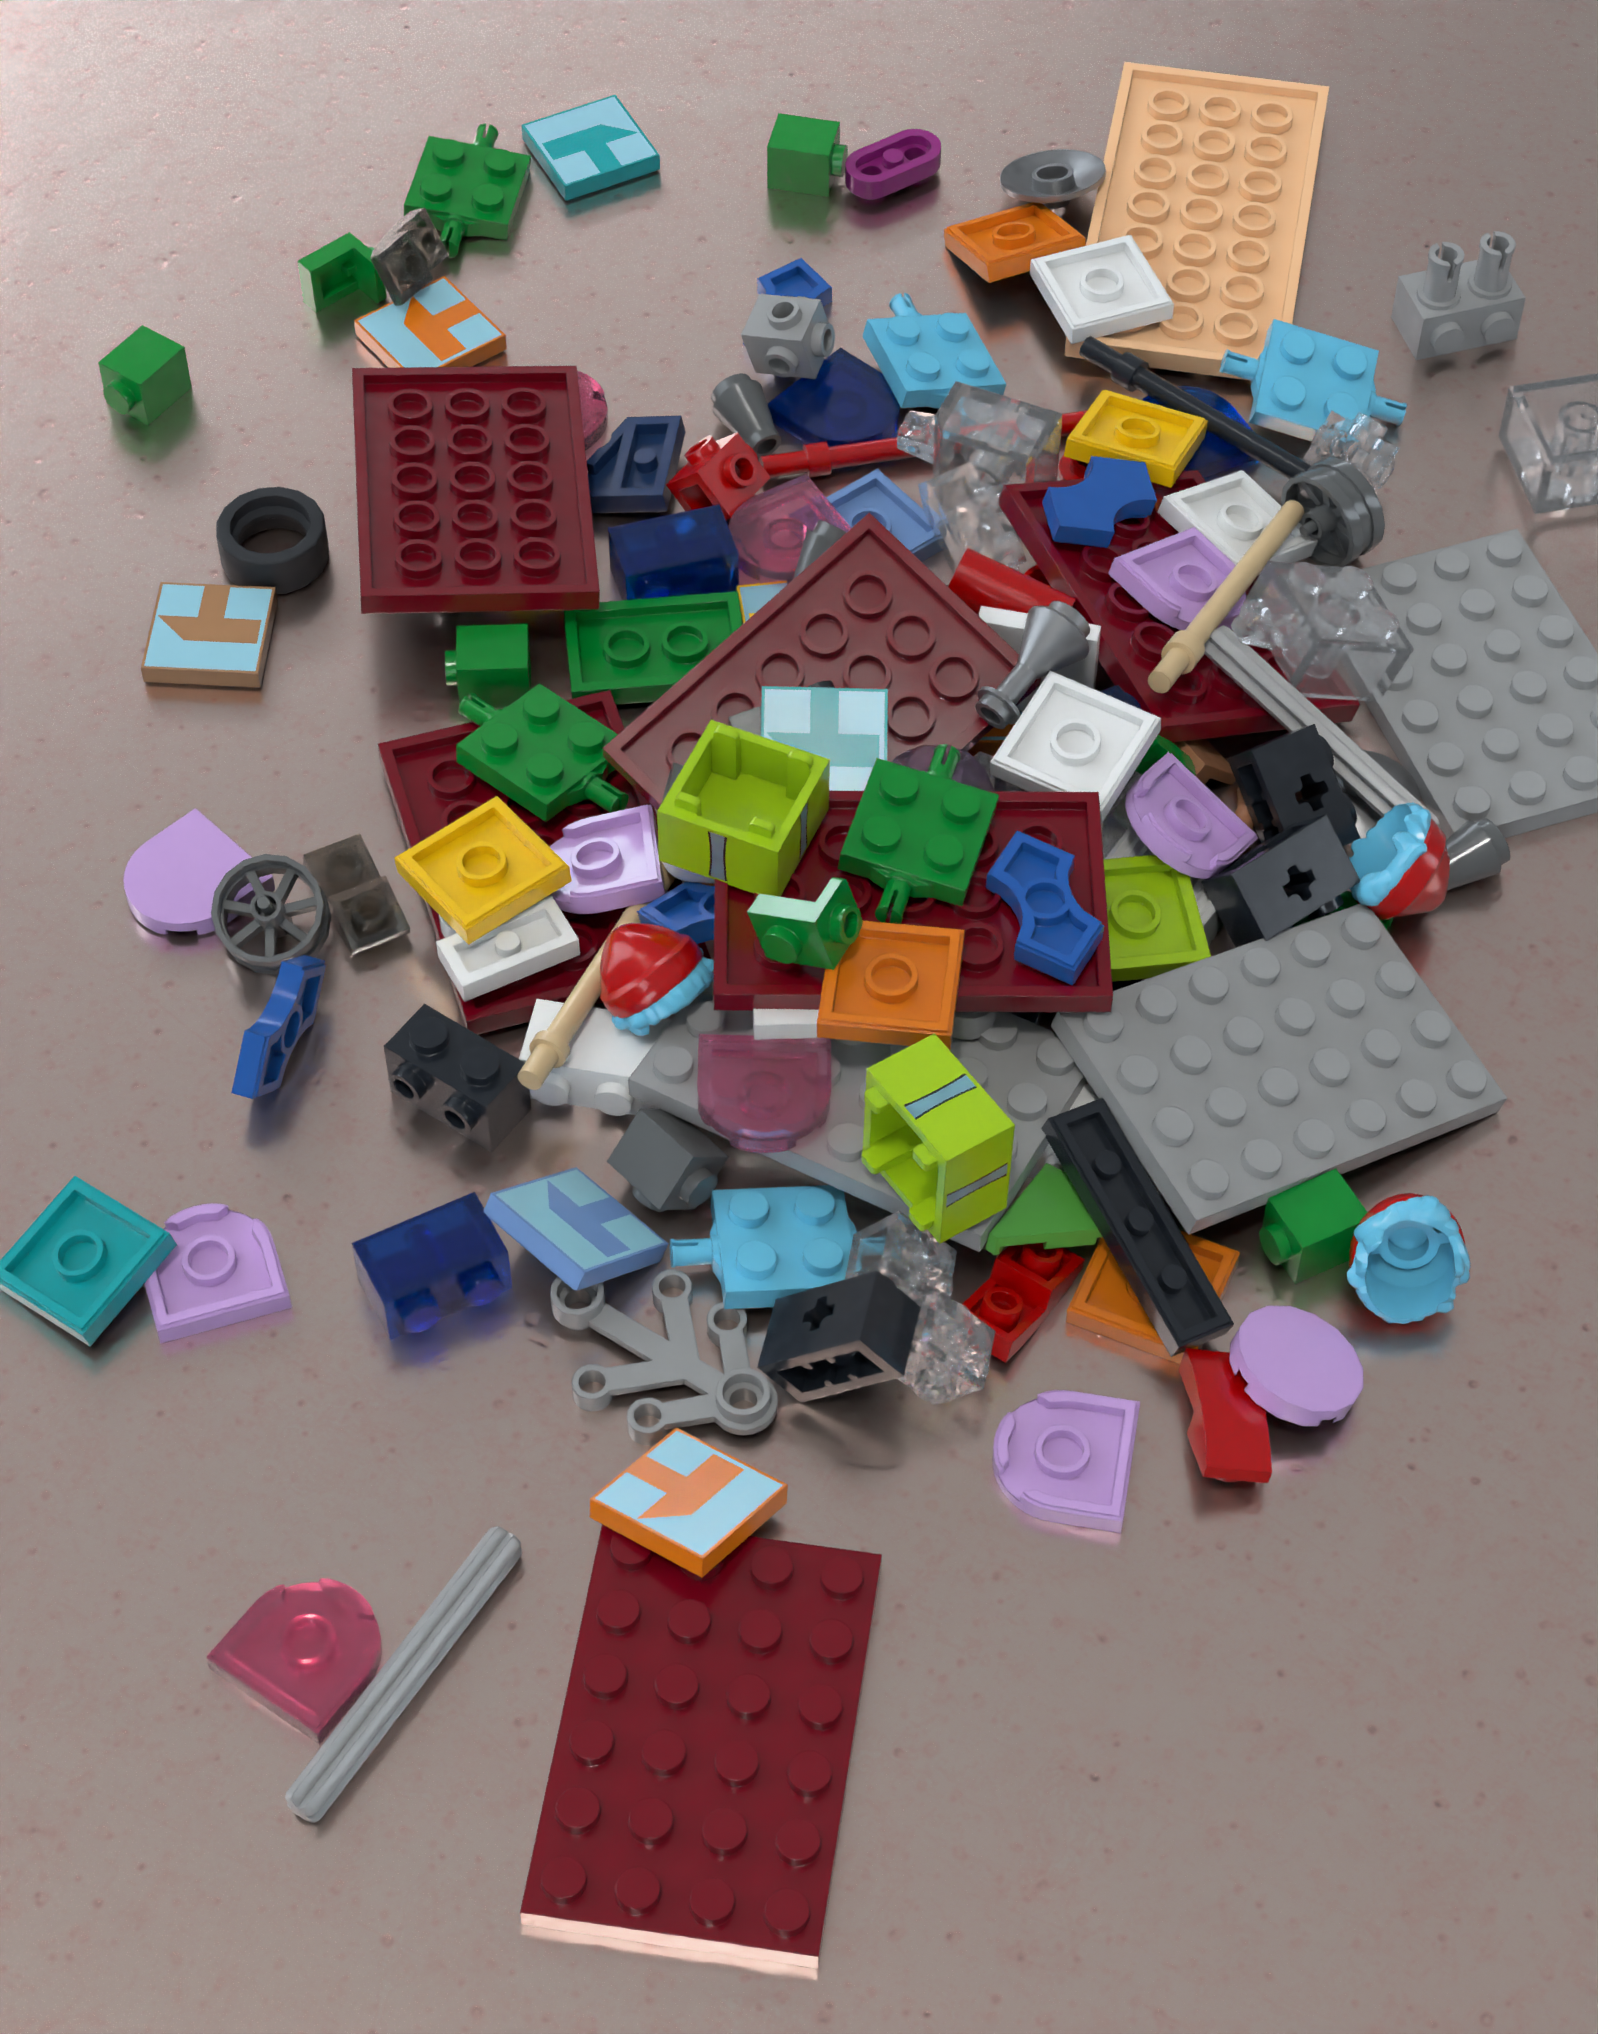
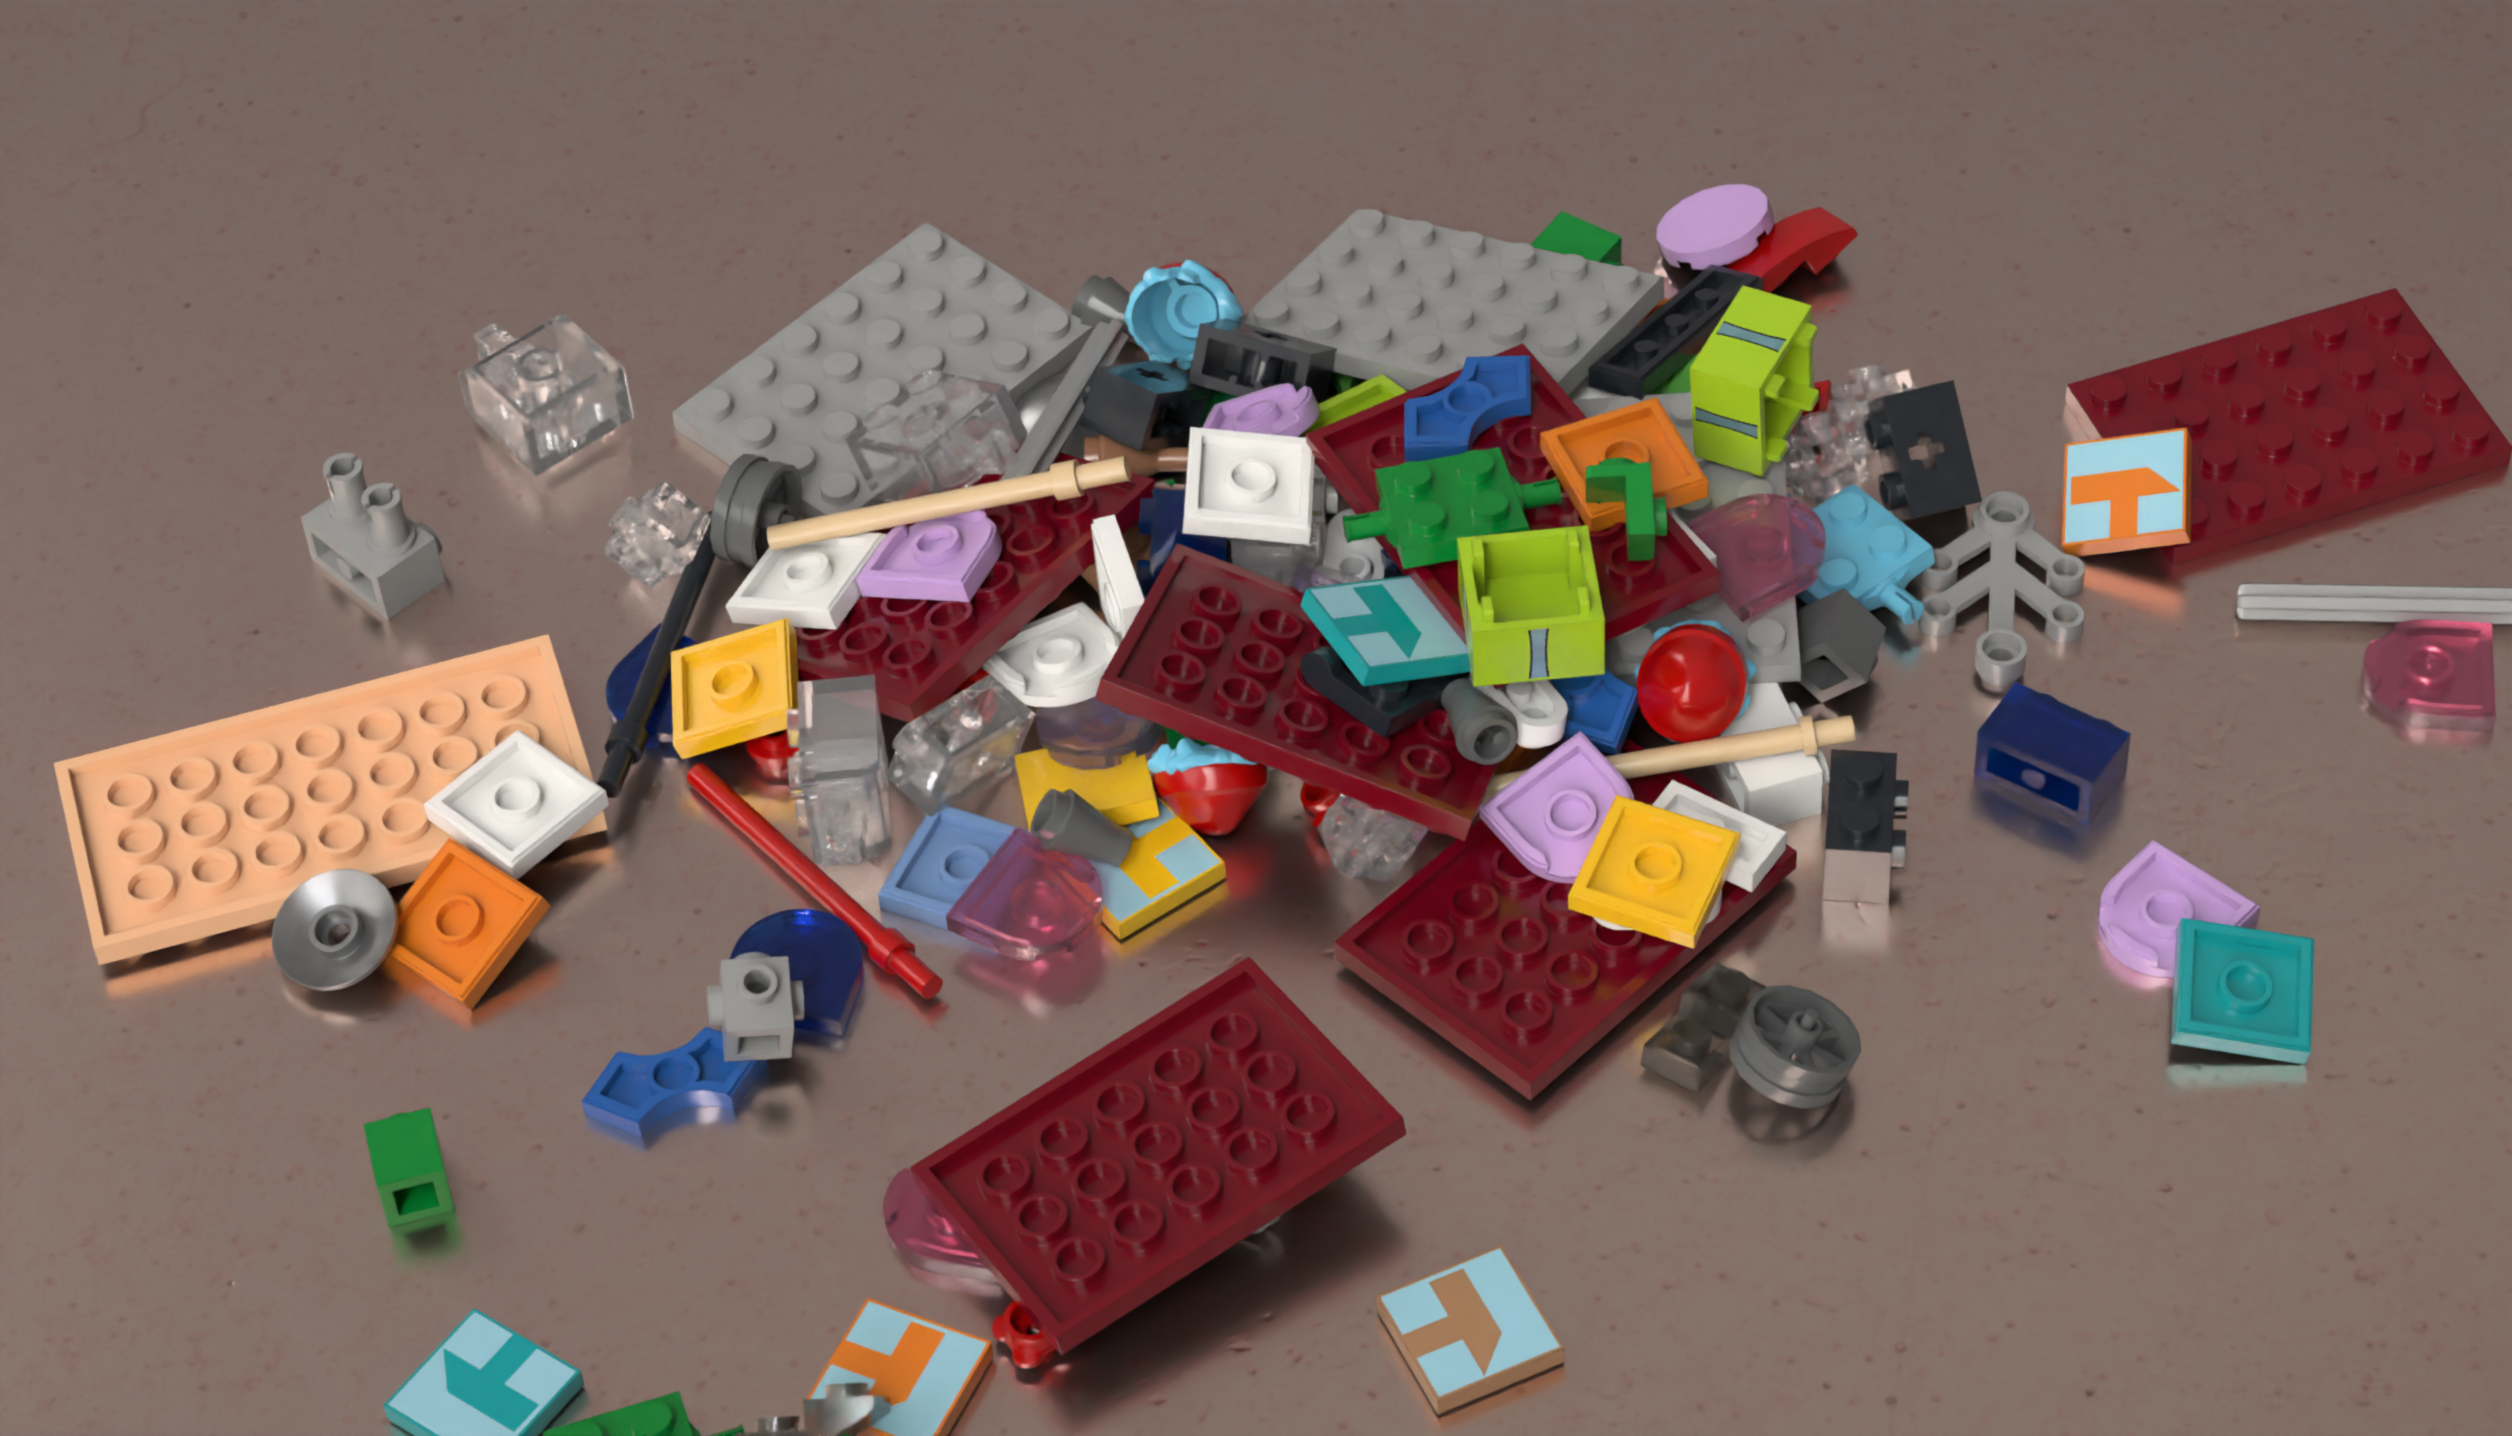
camera: 115 degrees left, 5 degrees down
lavender tile [123,808,275,935] -> none
black tyre [216,487,329,594] -> none
blue tile [231,955,326,1099] -> none
green brick [445,624,531,709] -> none
green plate [456,683,629,822] -> none
tile [483,1167,669,1291] -> none
green plate [564,591,742,704] -> none
dark blue wing [586,415,686,513] -> none
clear blue brick [608,504,739,600] -> none
red brick [666,432,771,530] -> none
dark grey cone [711,373,782,458] -> none
magenta plate [845,129,941,200] -> none
medium azure plate [862,293,1006,428] -> none
red brick [948,548,1076,615] -> none
flat silver piece [975,601,1090,729] -> none
lavender tile [992,1390,1140,1533] -> none
blue tile [1042,456,1157,548] -> none
medium azure plate [1219,319,1407,454] -> none
medium azure hair [1347,1193,1471,1324] -> none

